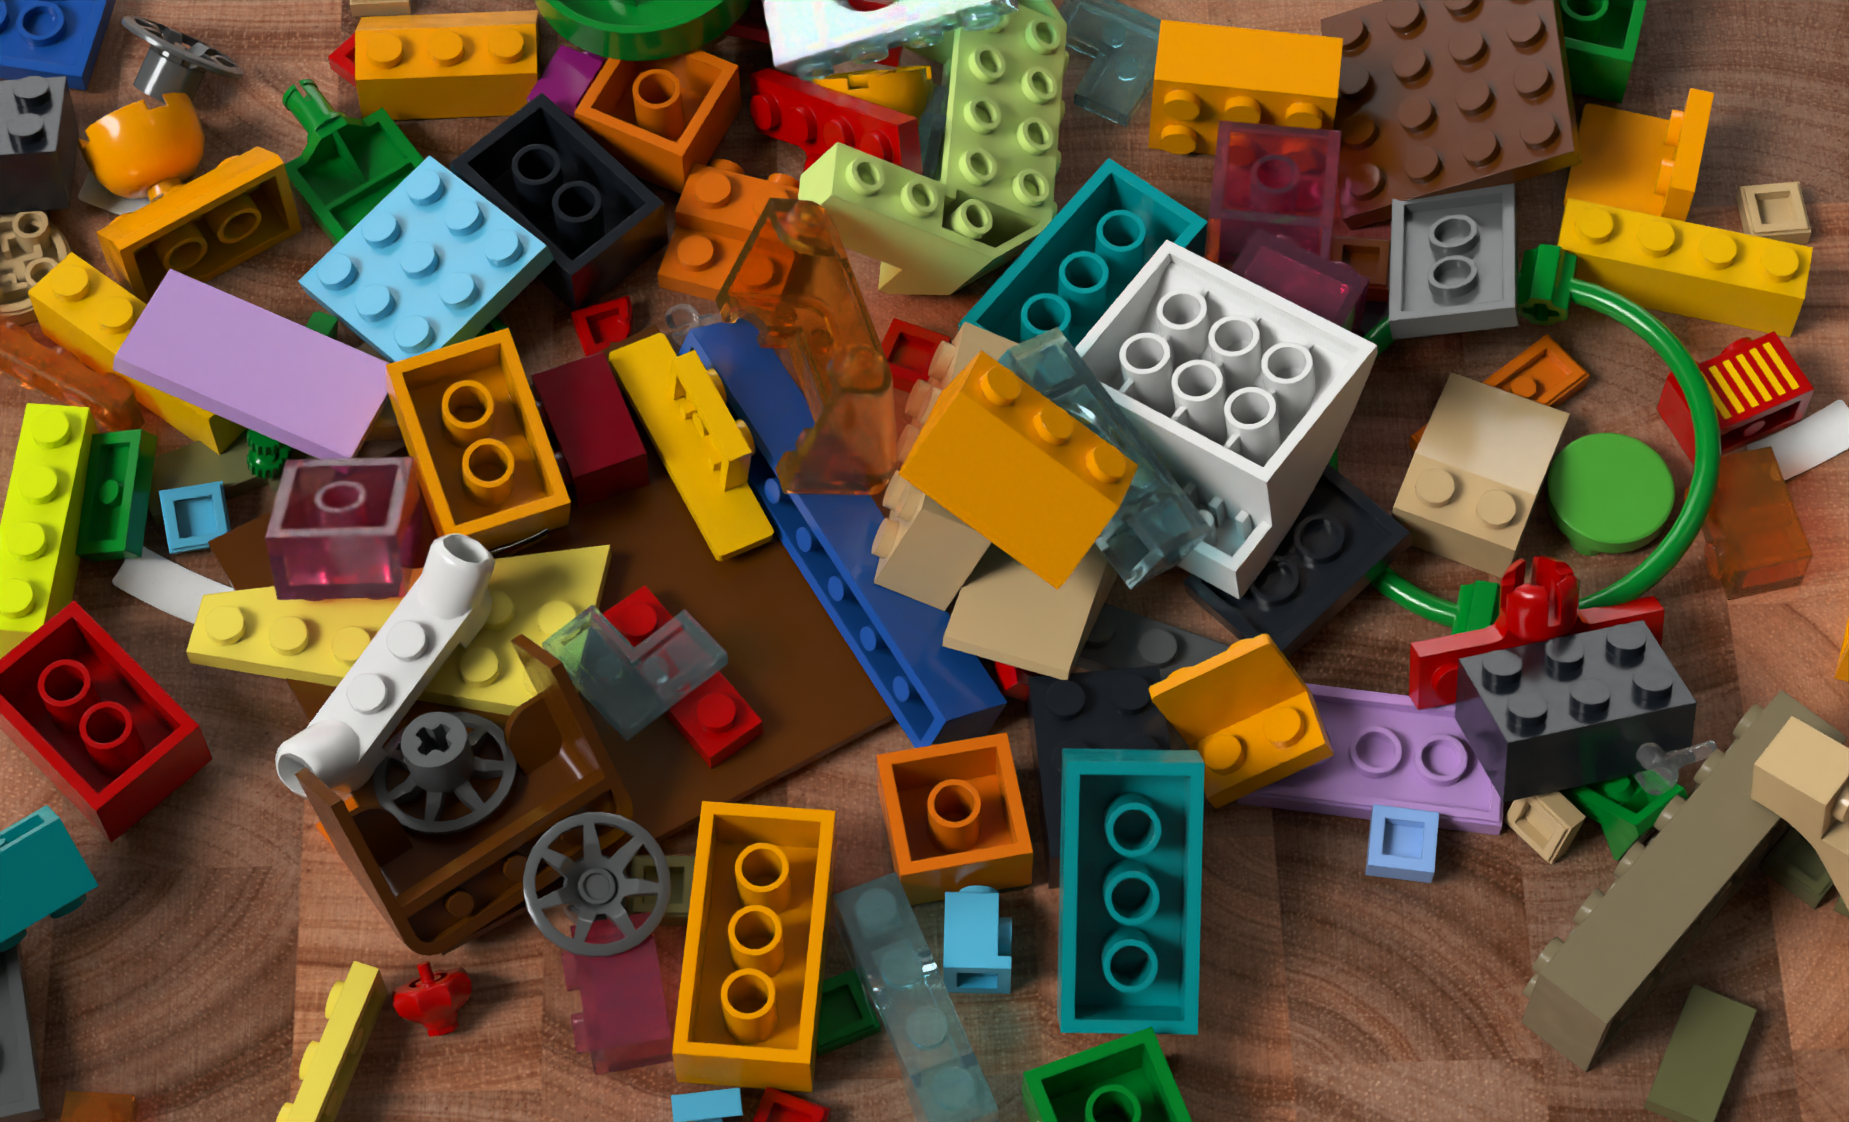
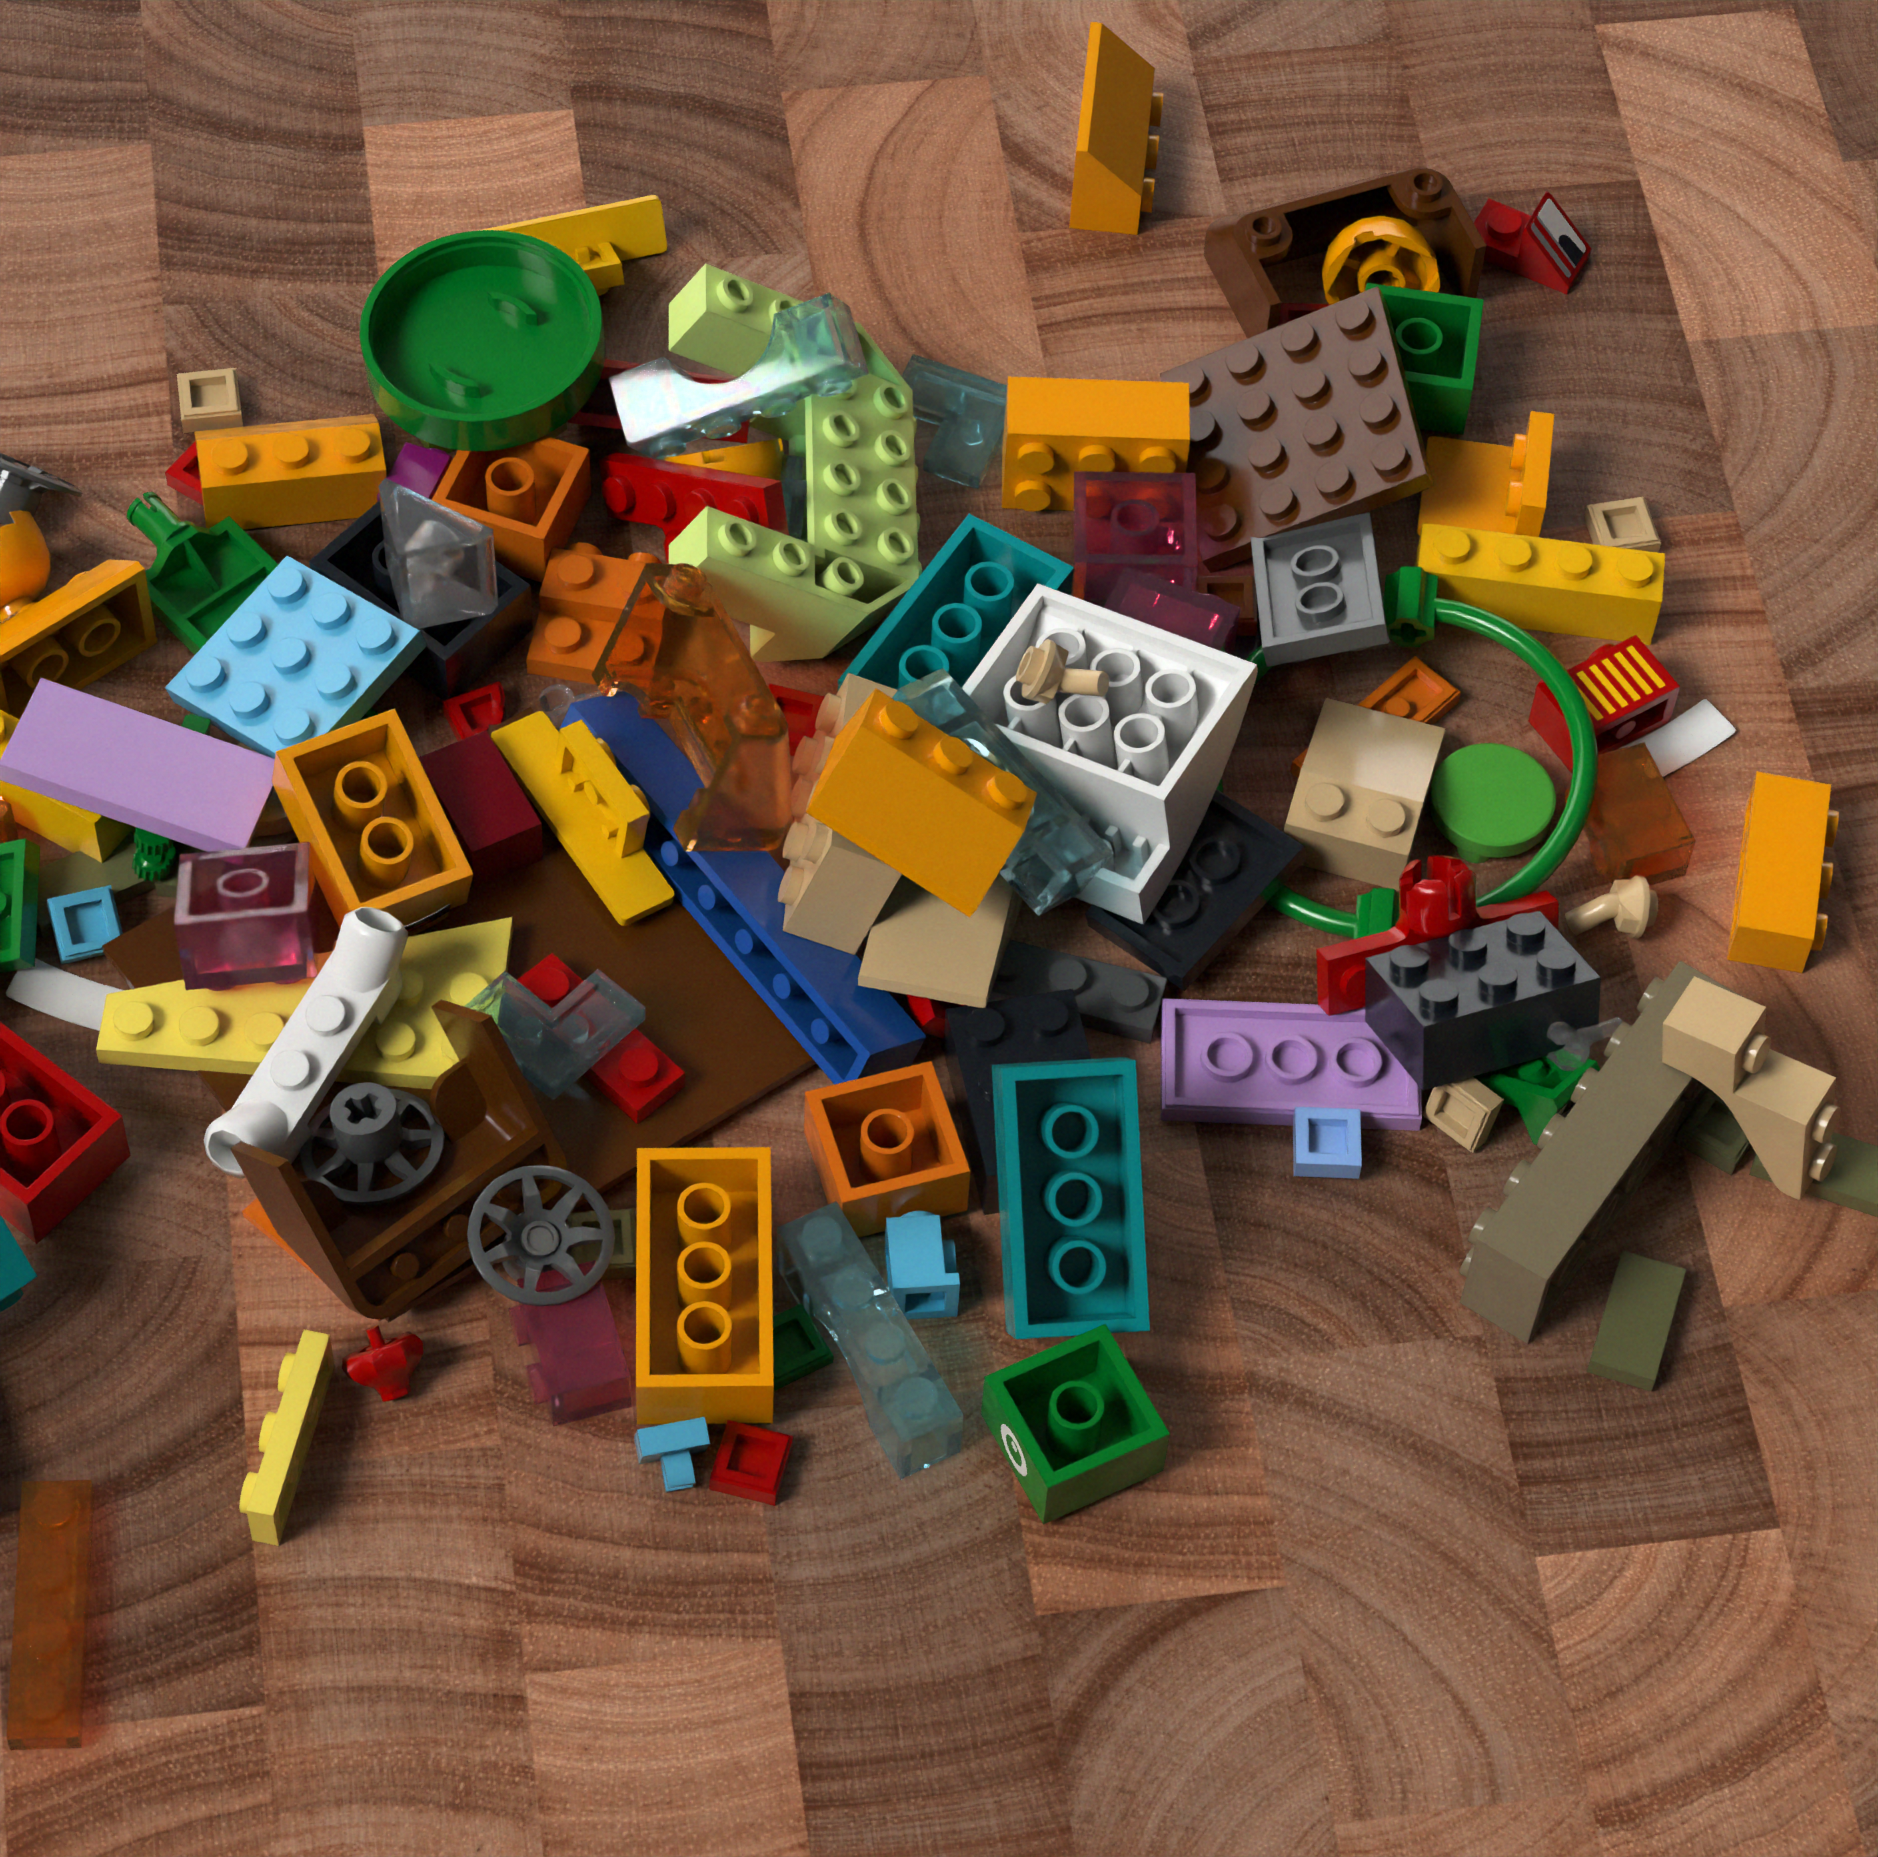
camera: 10 degrees left, 5 degrees down
light orange bracket [1148,634,1334,809] -> none
none -> clear slope [378,478,498,629]
none -> tan plate [1016,639,1109,704]
none -> tan plate [1565,875,1658,939]

